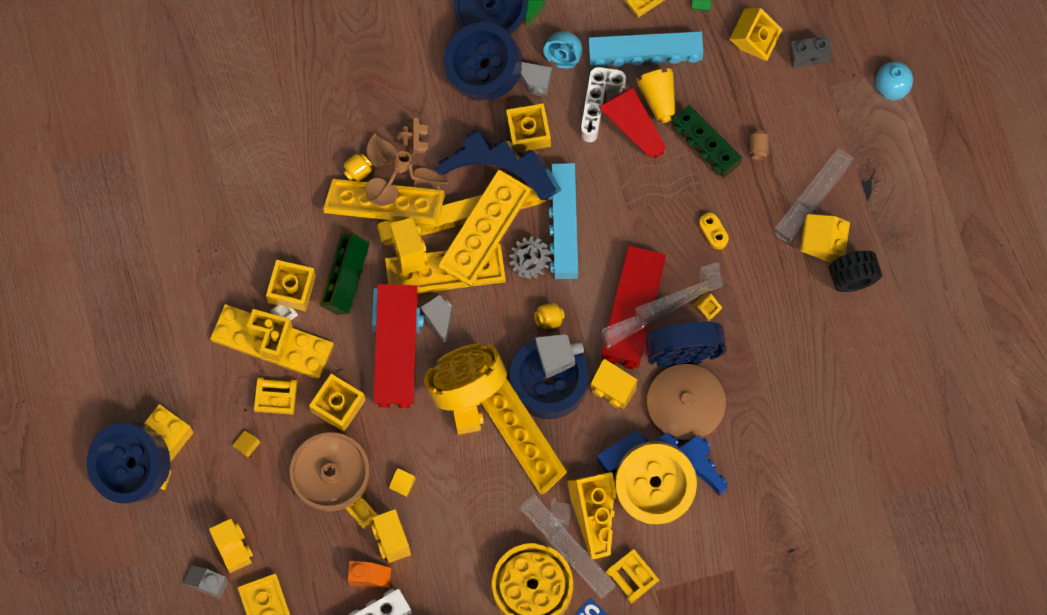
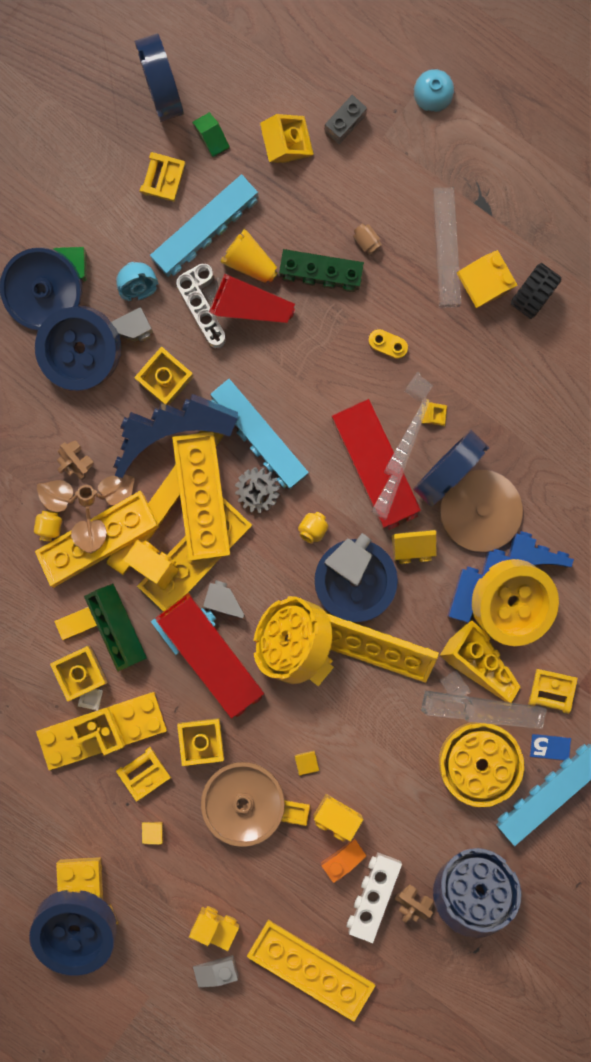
camera: 45 degrees left, 15 degrees up
none -> yellow tile [54,607,97,640]

